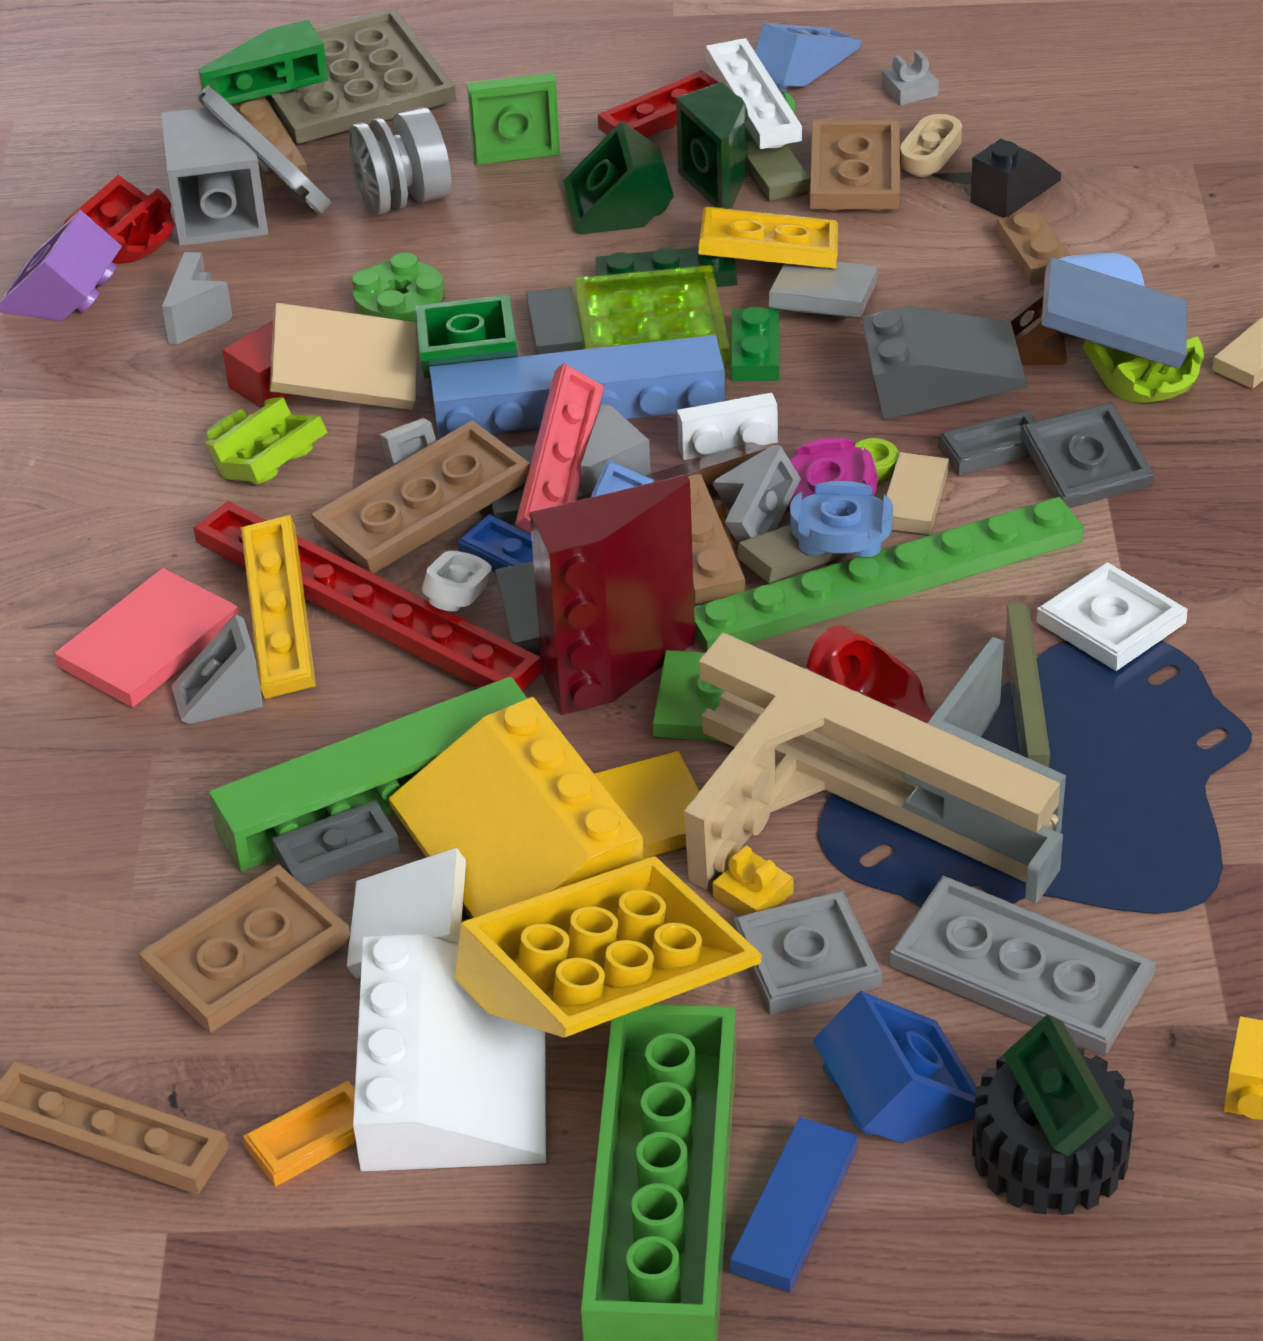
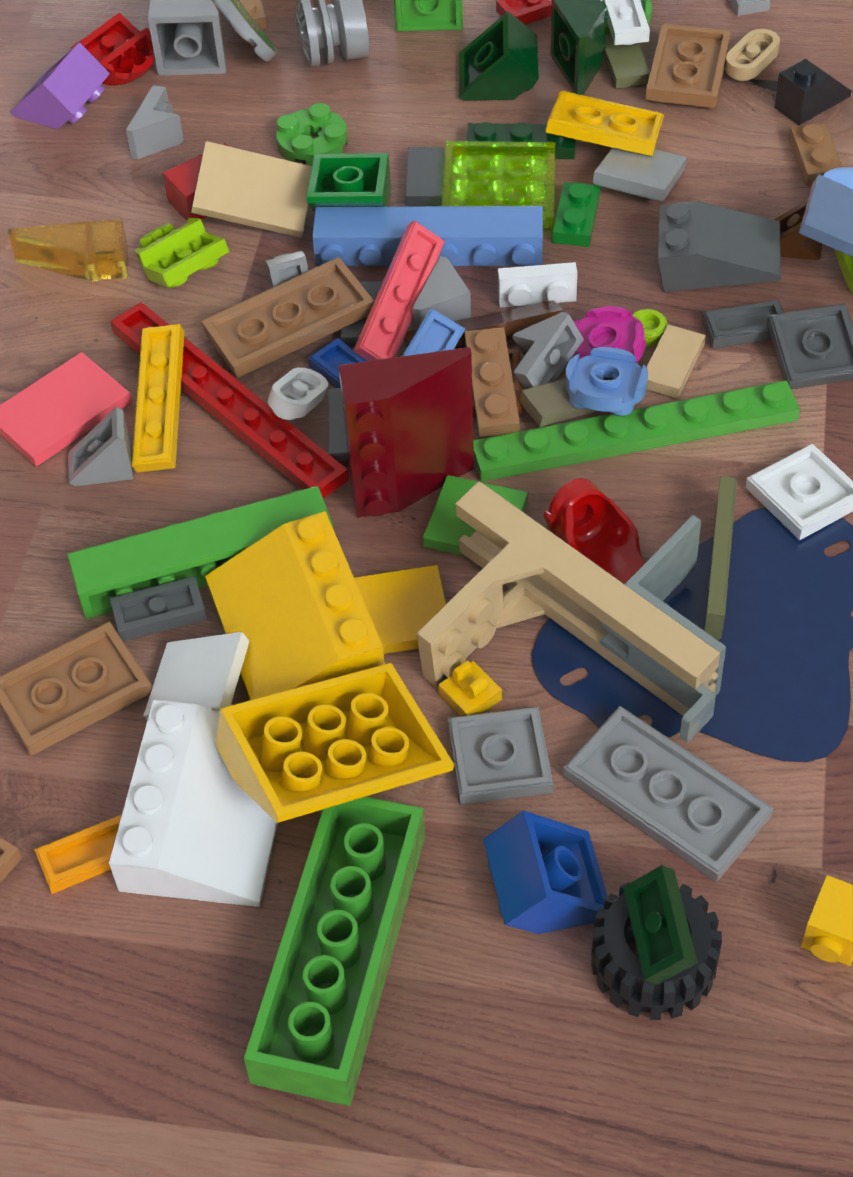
camera: 10 degrees right, 10 degrees up
blue tile [730,1117,858,1293] -> none
none -> clear yellow slope [8,219,128,281]

